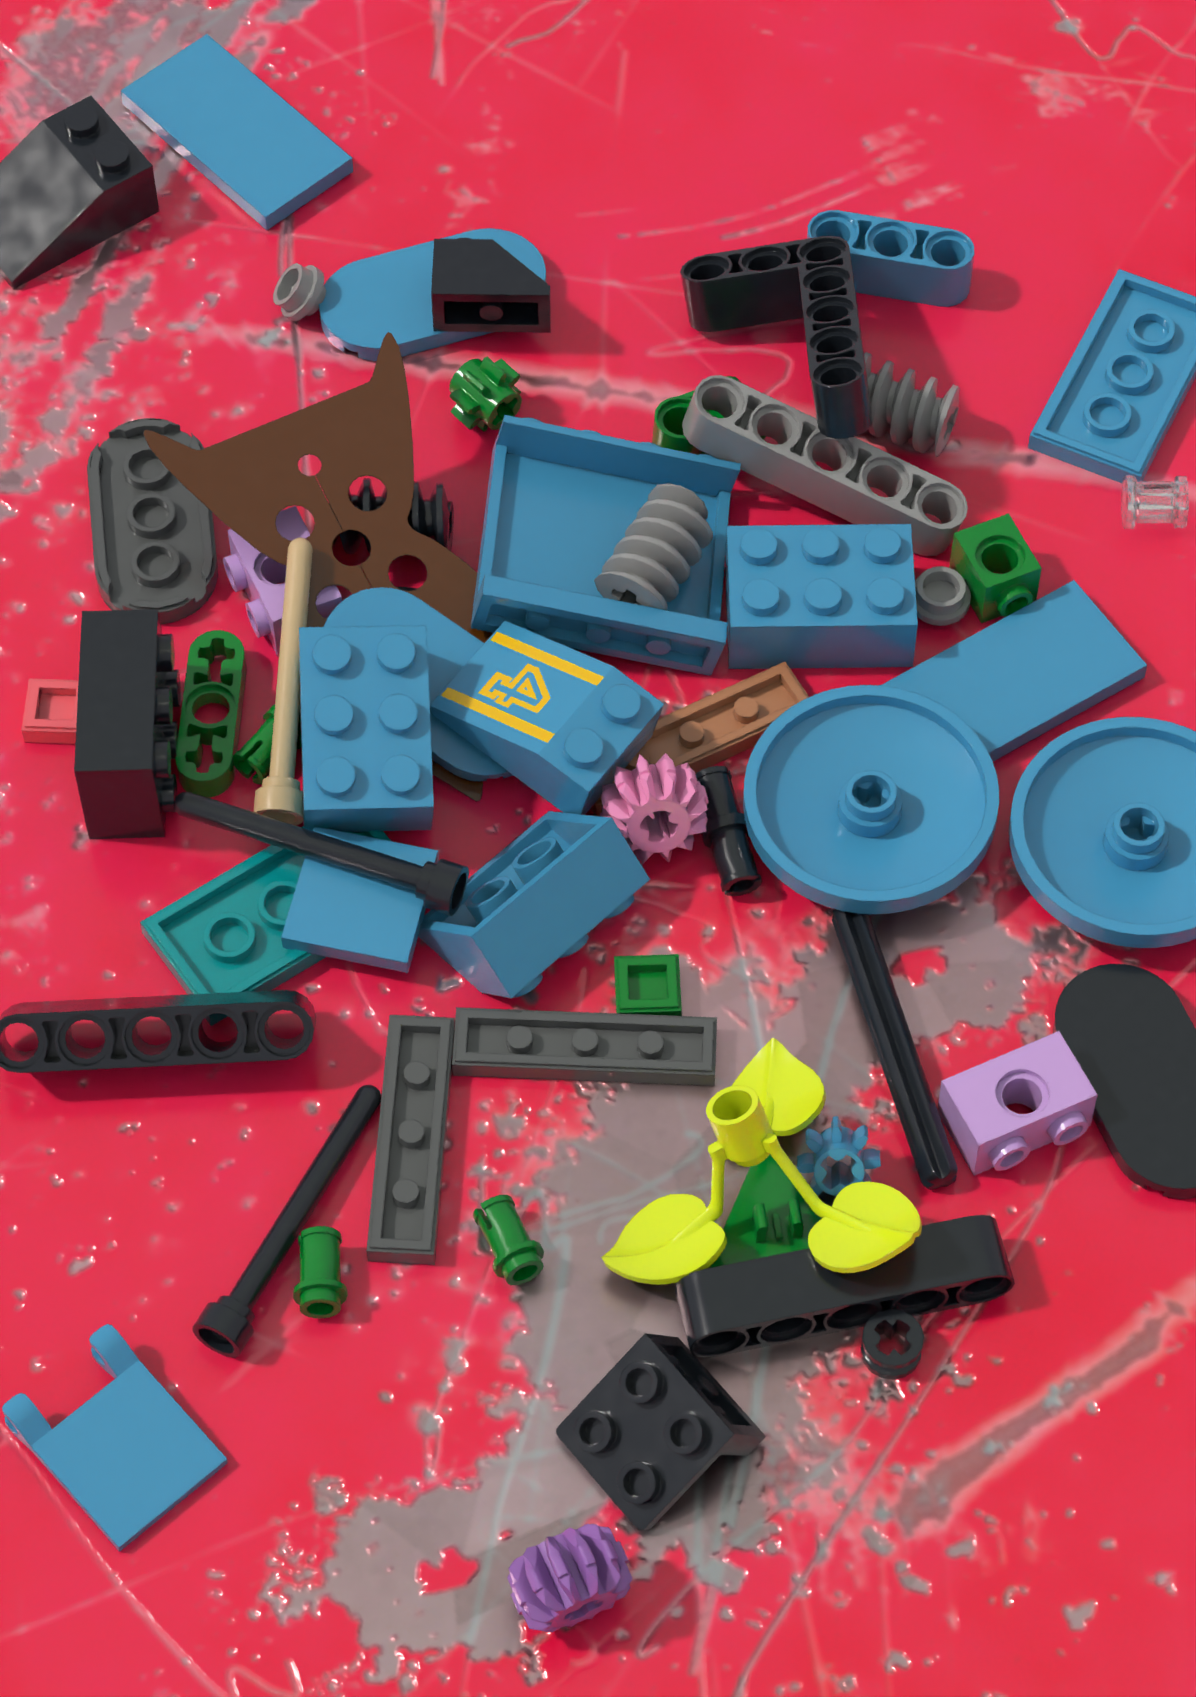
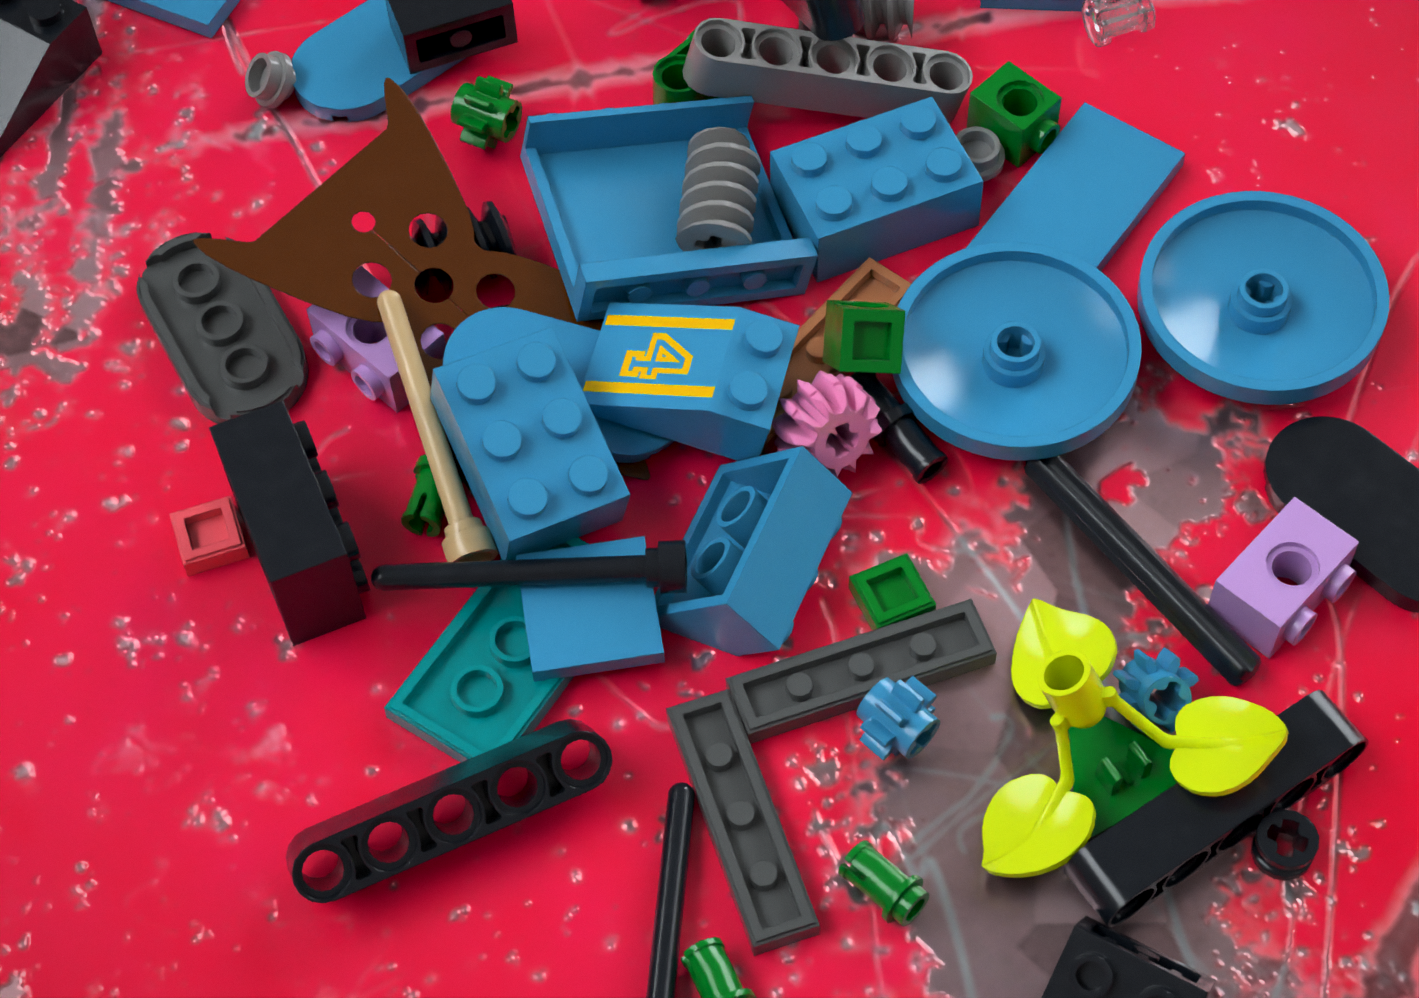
camera: 20 degrees left, 0 degrees up
green beam [176,630,247,798] -> none
none -> green brick [822,300,905,374]
none -> dark azure gear [856,676,940,761]

